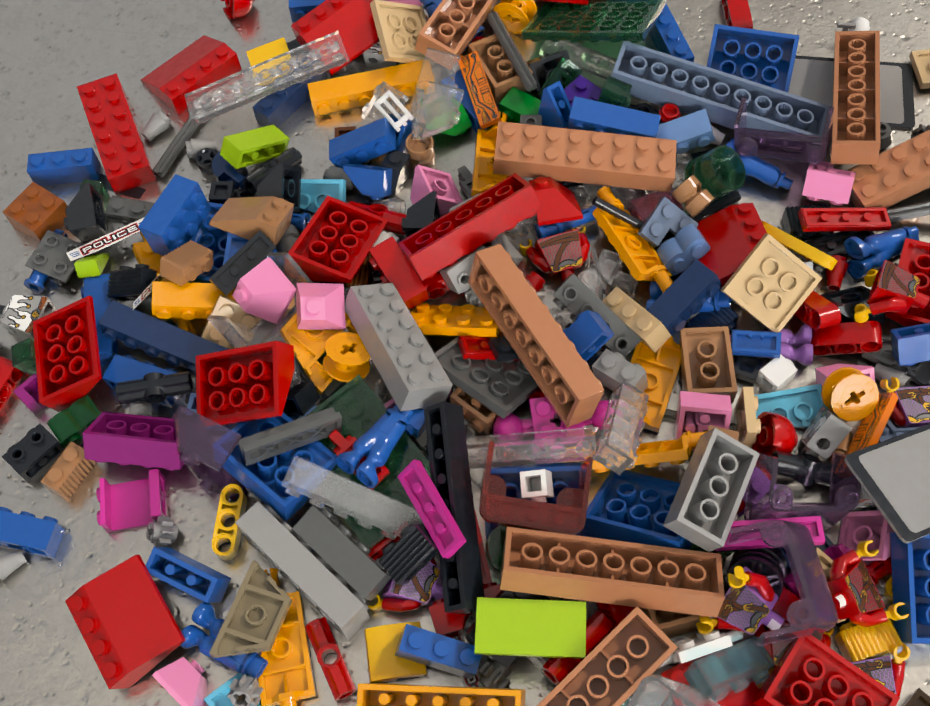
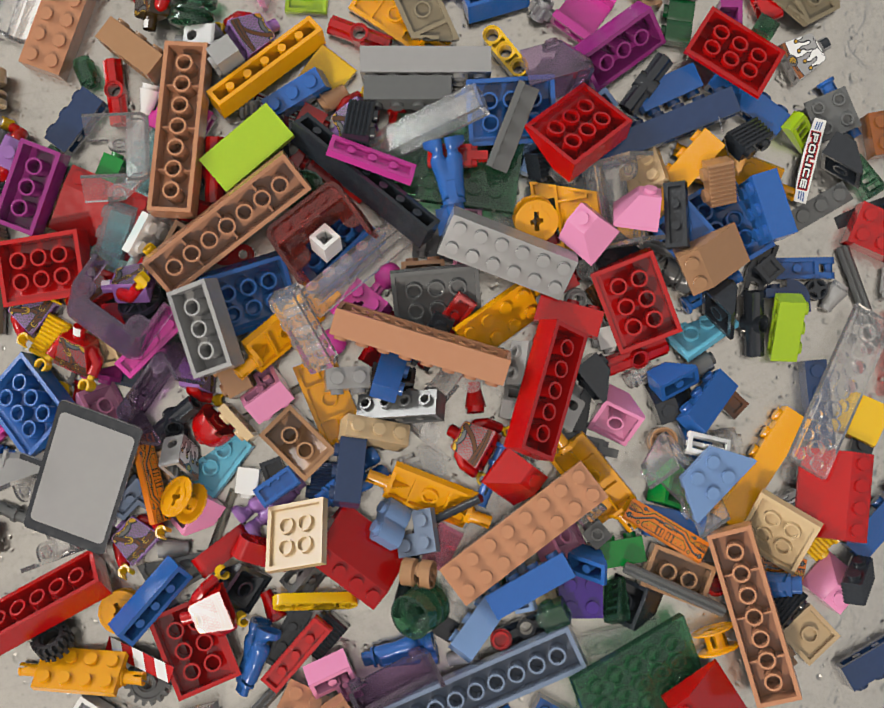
camera: 135 degrees right, 25 degrees up
none -> clear smoke bar [208,488,237,547]
none -> medium nougat cone [316,84,349,113]
none -> medium blue wing [679,445,757,523]
none -> blue plate [775,257,835,280]

